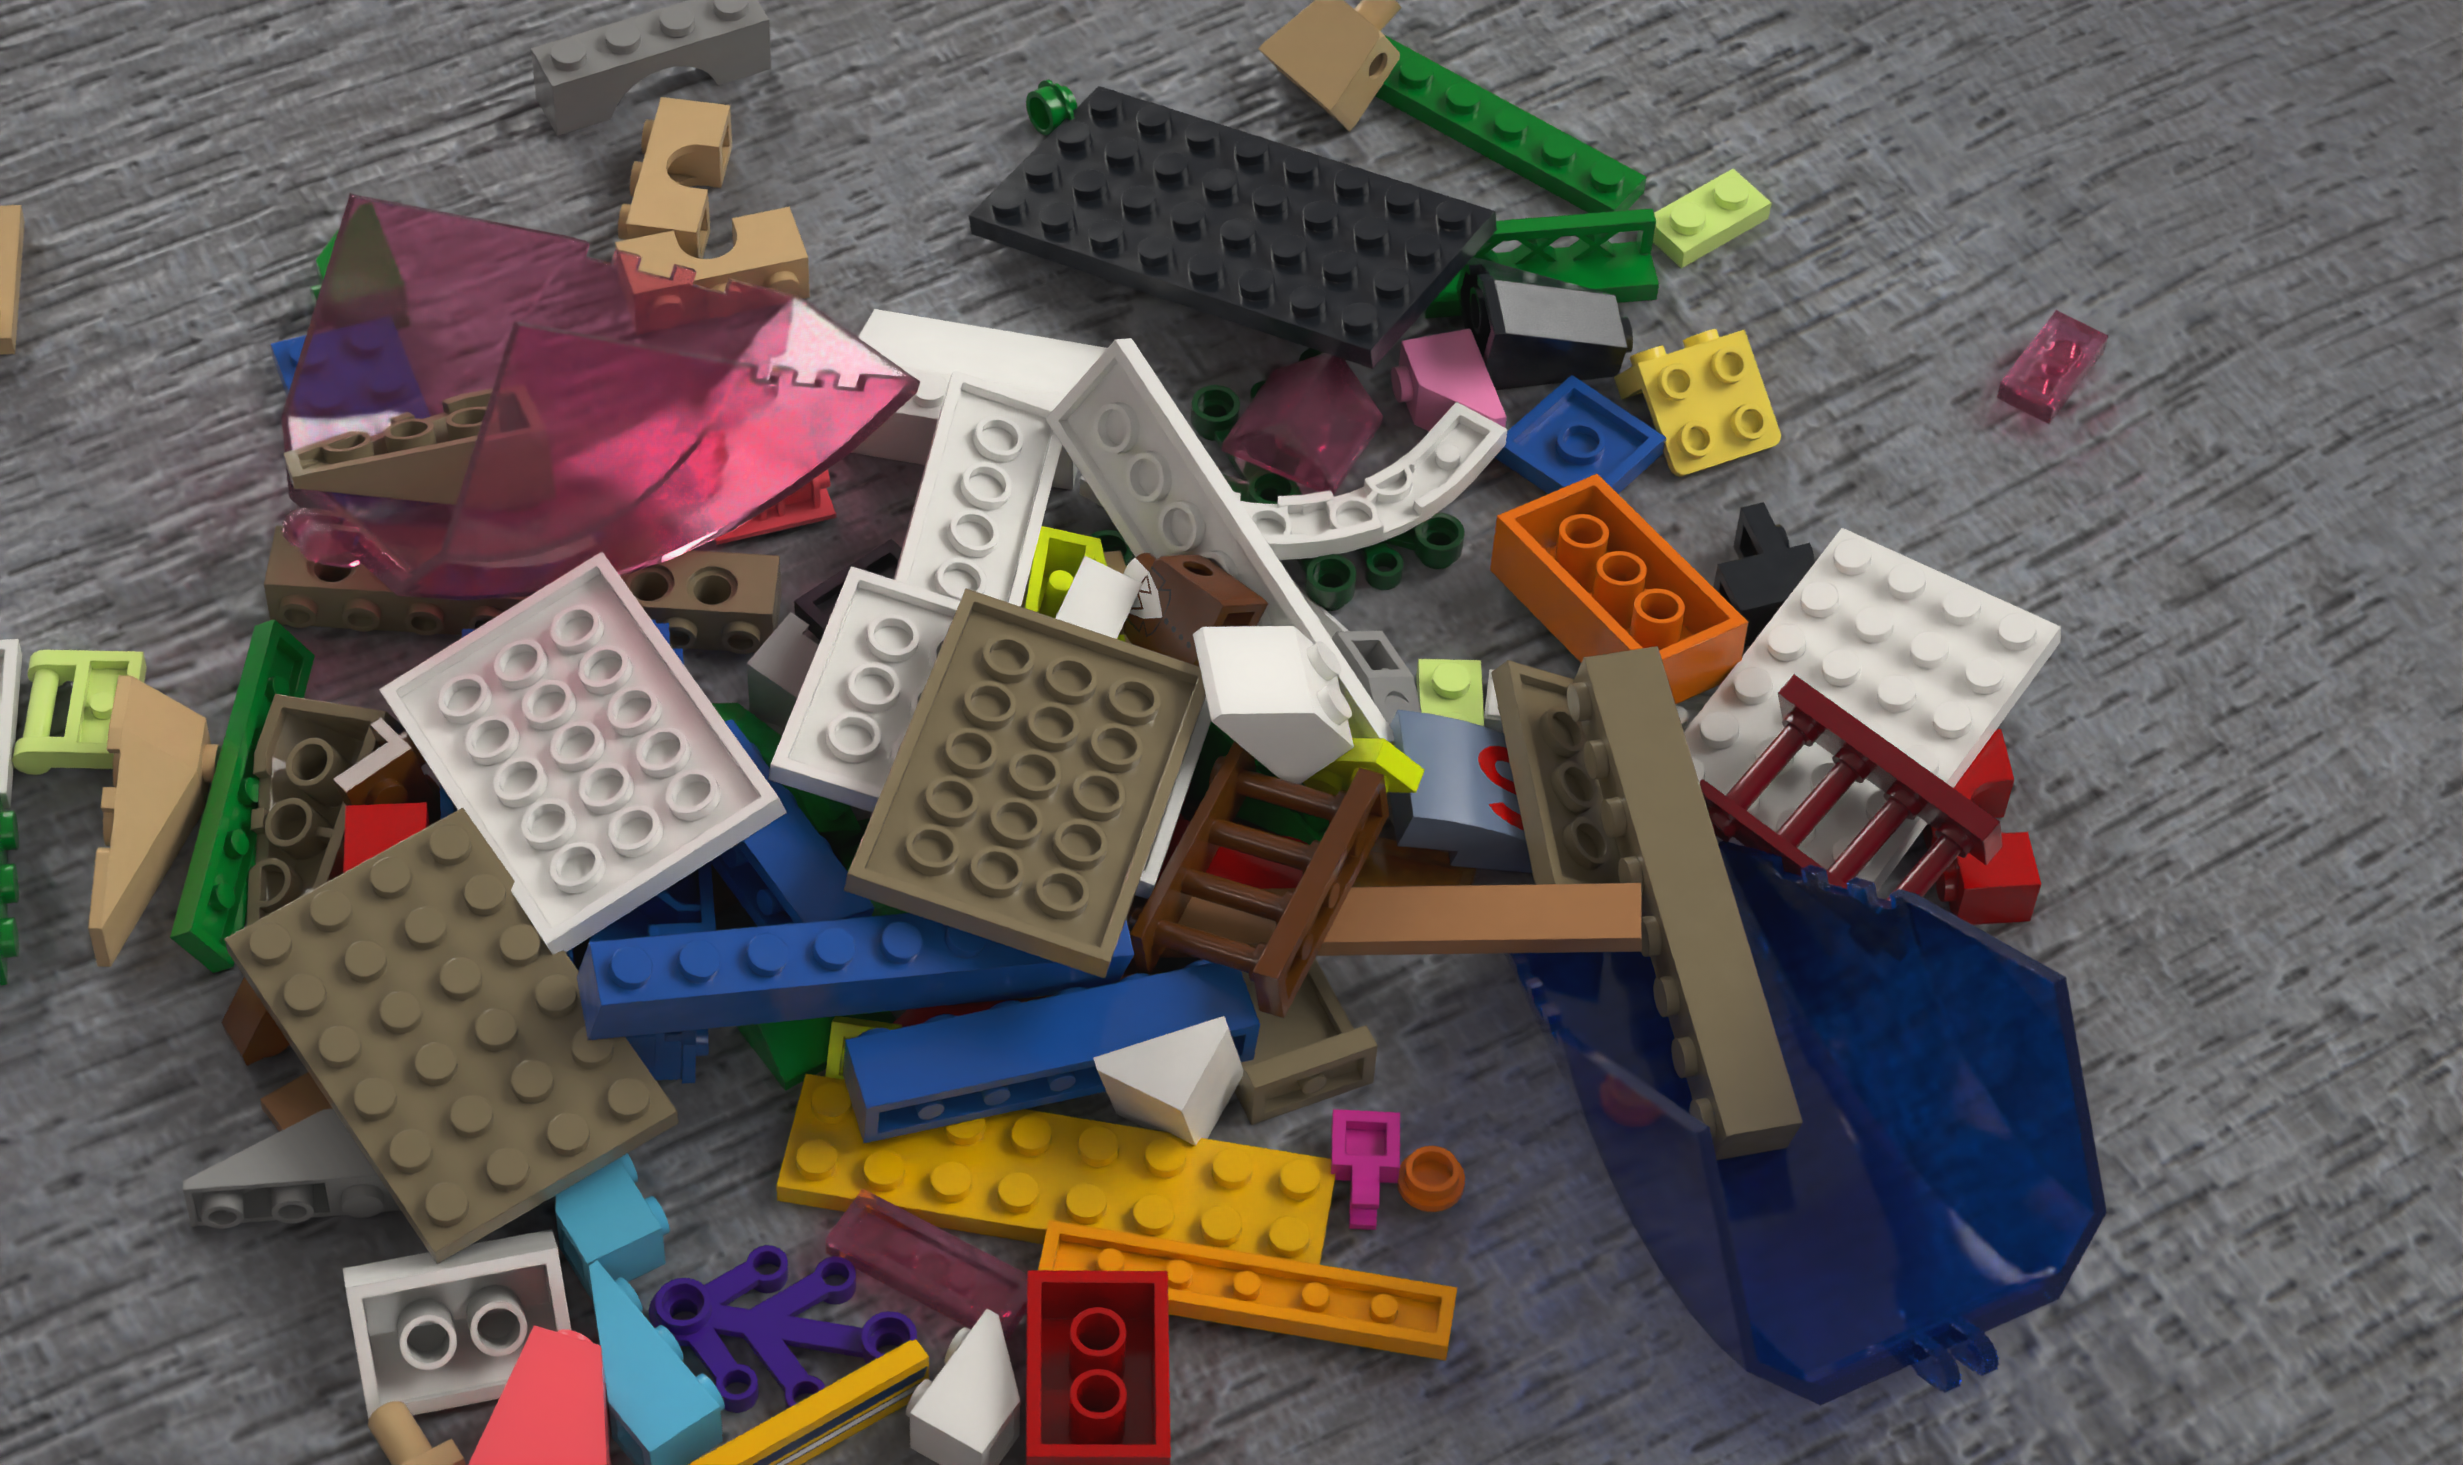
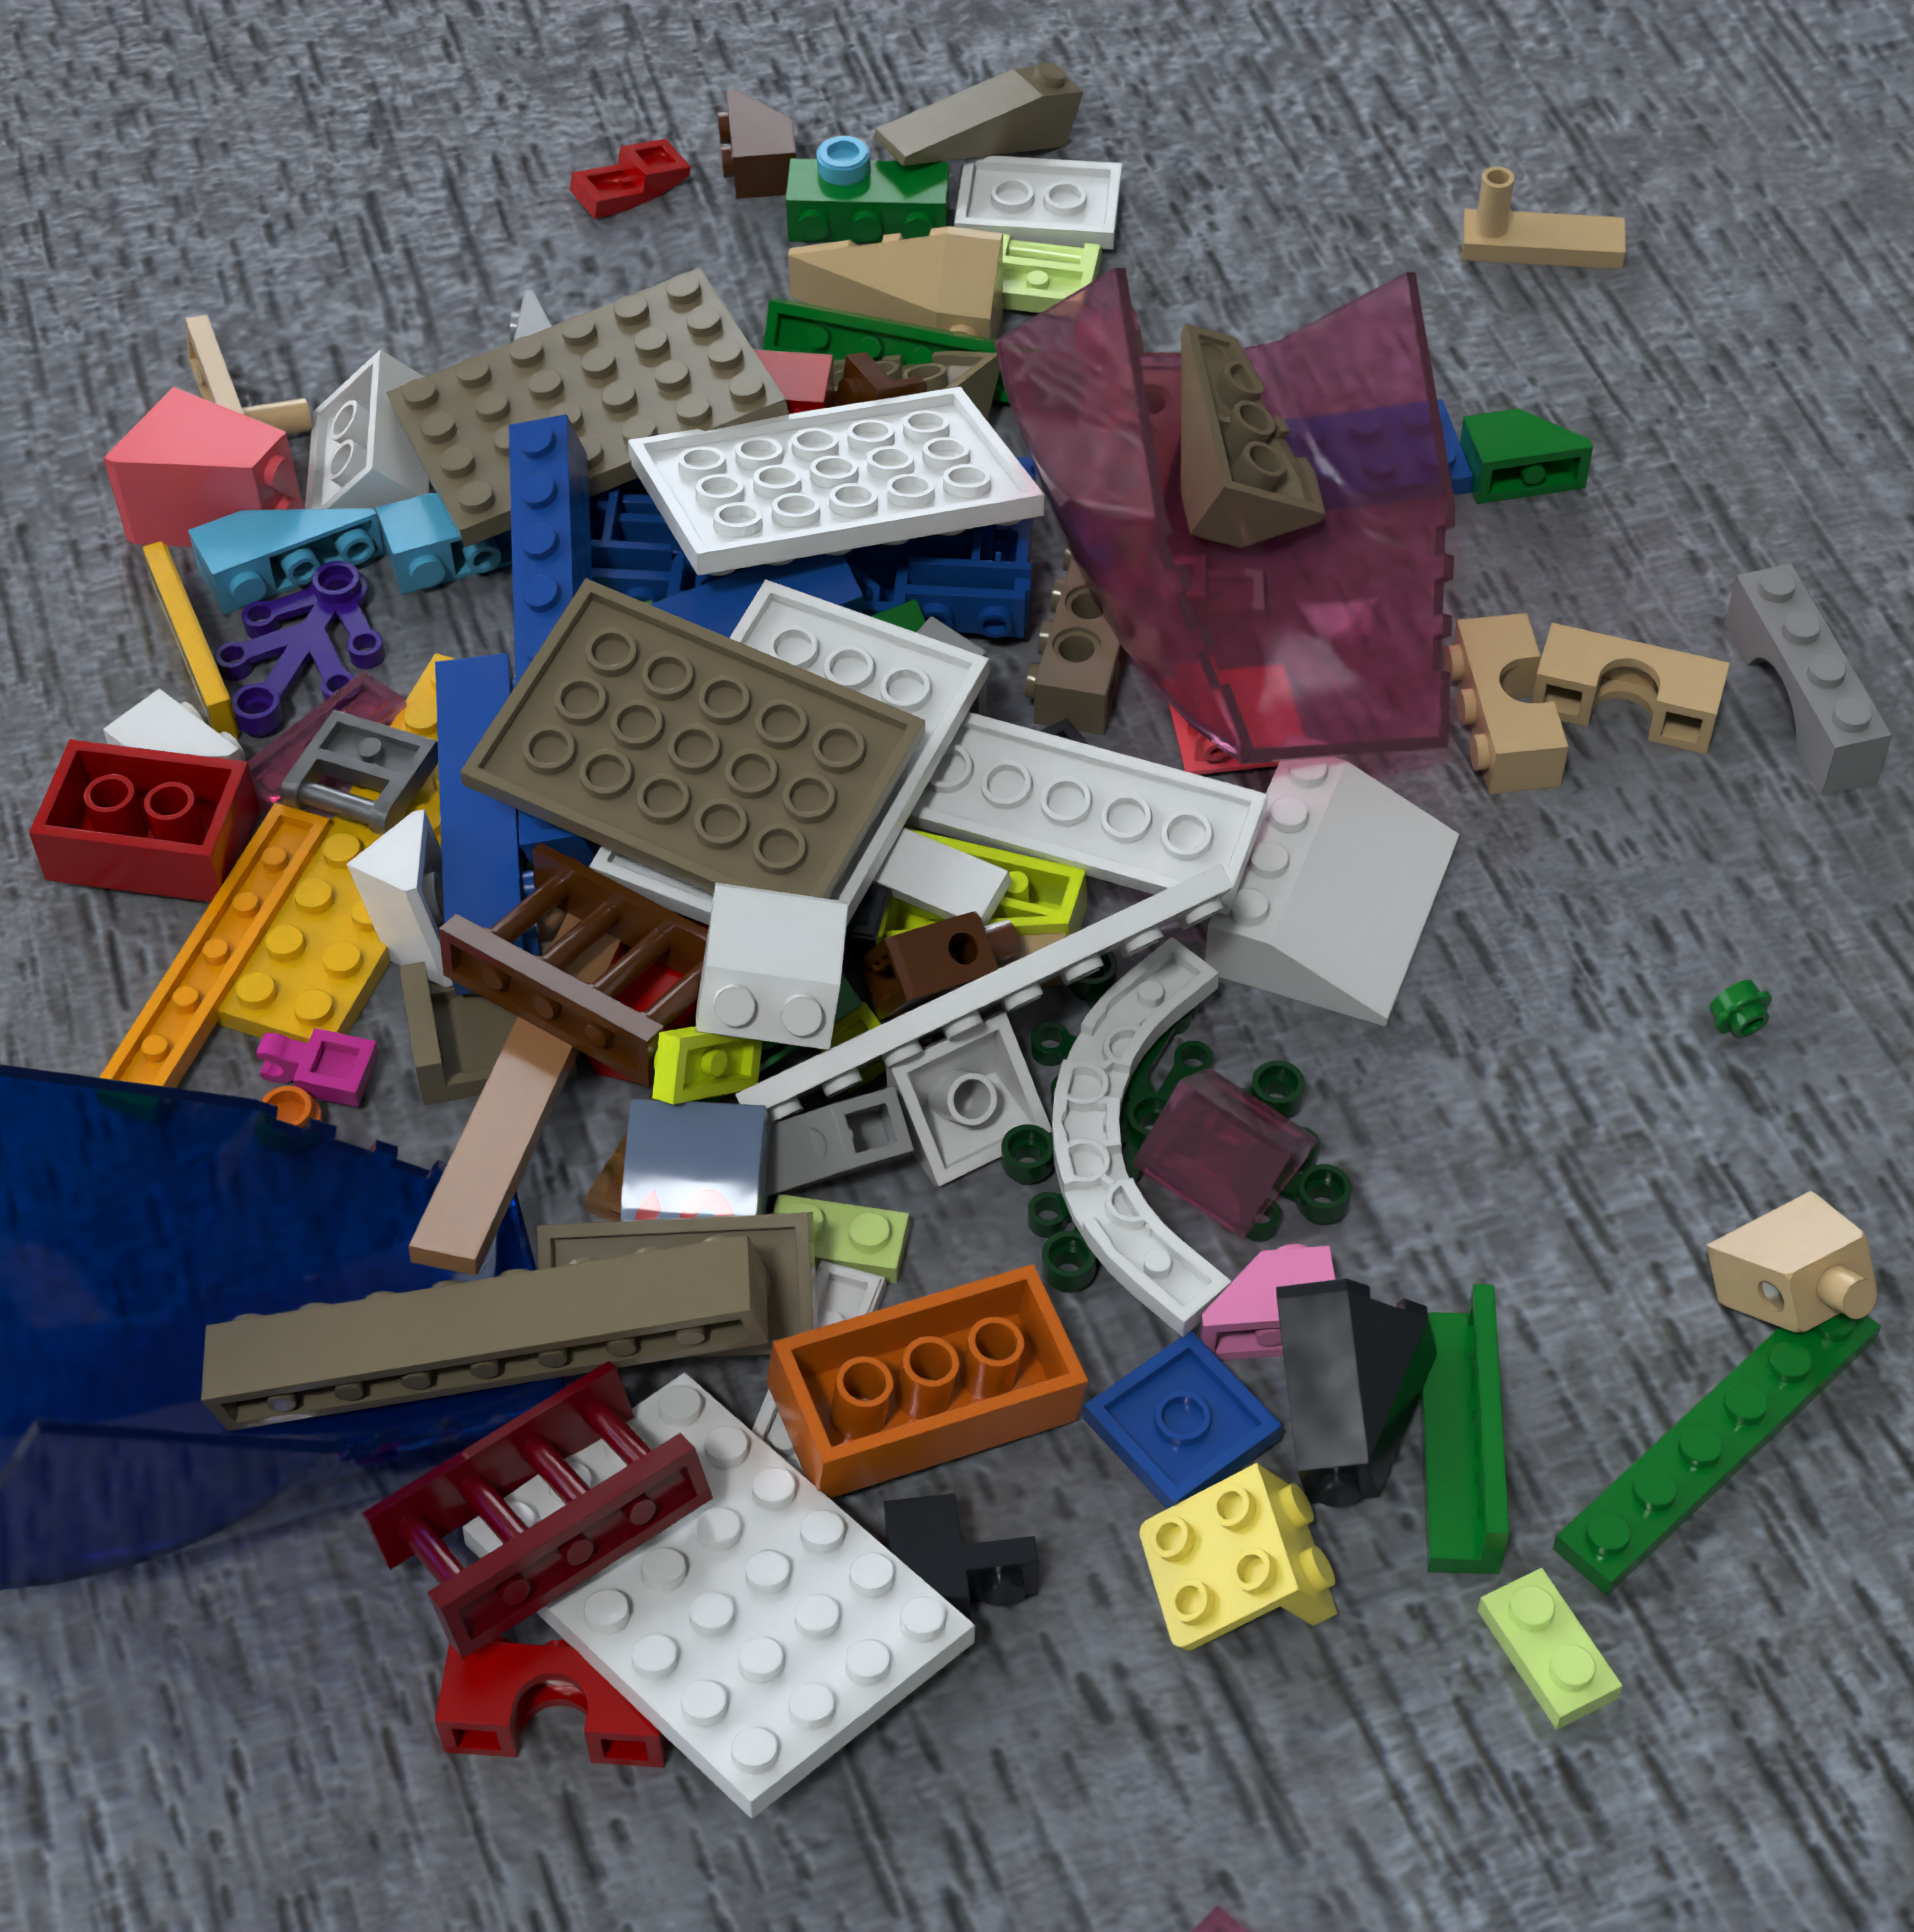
camera: 105 degrees right, 0 degrees up
black plate [969,86,1497,369] -> none
none -> flat silver plate [280,710,438,835]

